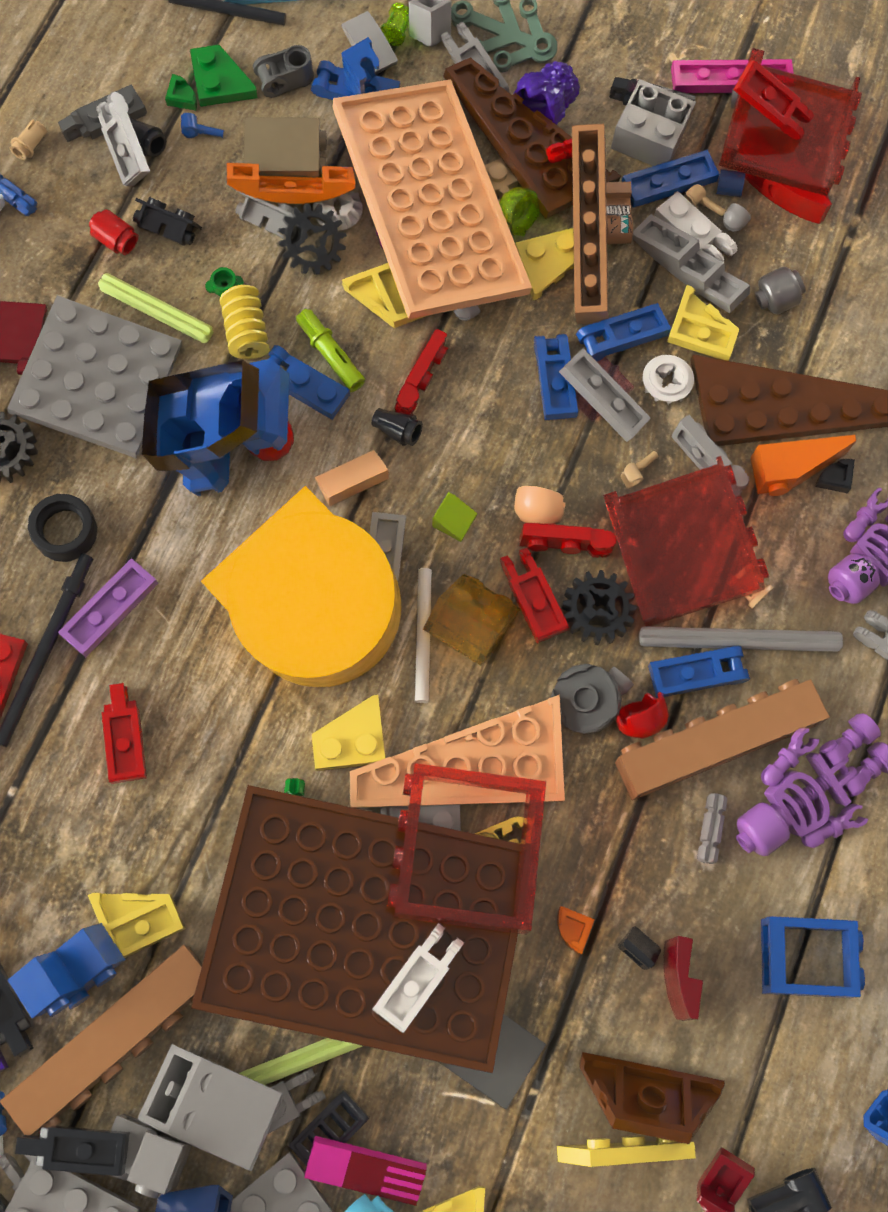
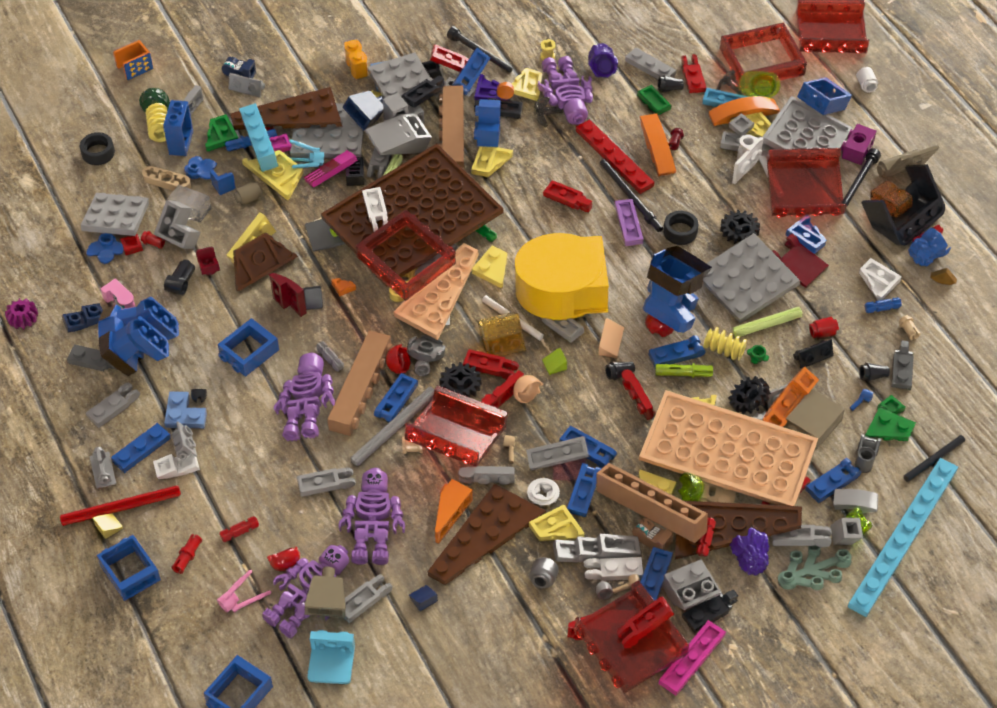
camera: 135 degrees right, 20 degrees down
light grey hinge [96,91,150,186] -> none
blue hinge [341,37,382,95] -> none
black tile [815,459,855,493] -> none

